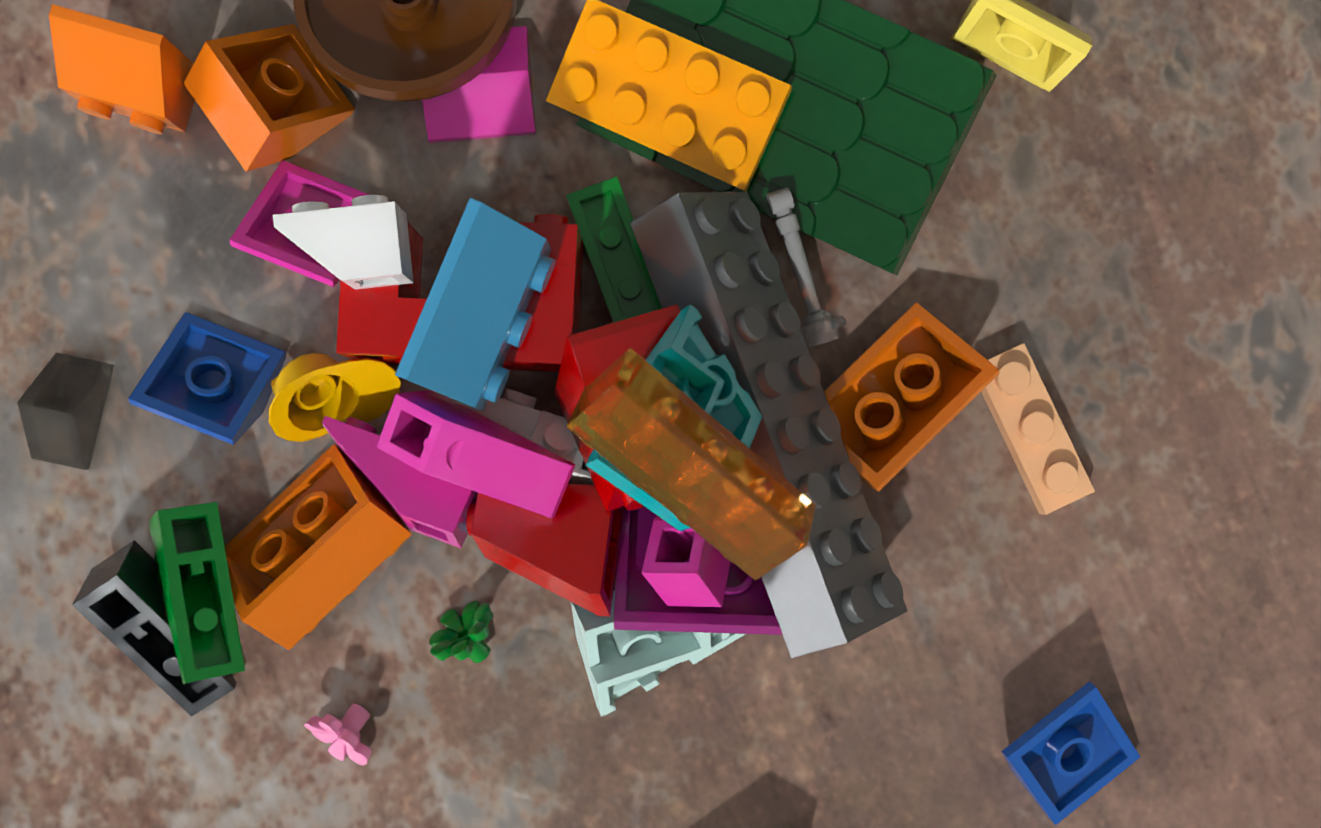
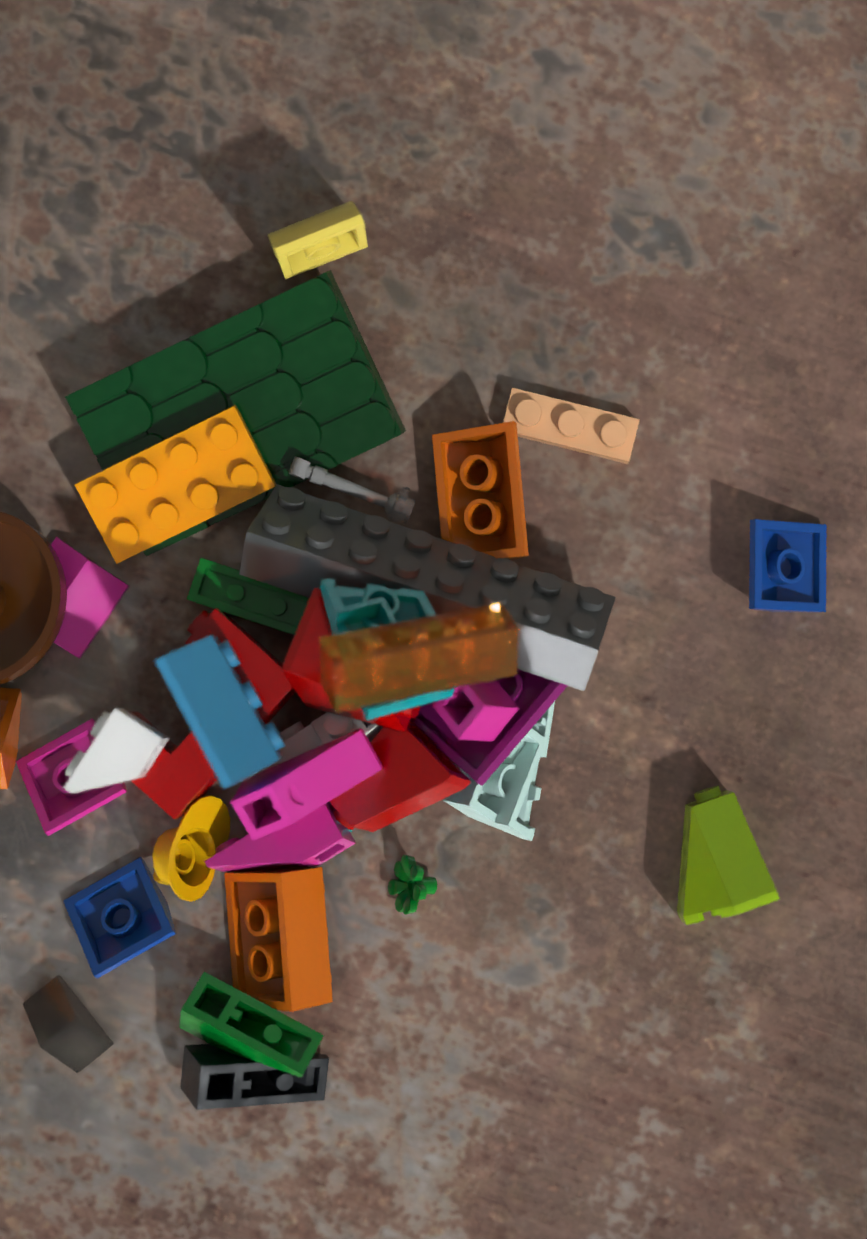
camera: 45 degrees left, 0 degrees up
bright pink plant [304,704,372,766] -> none

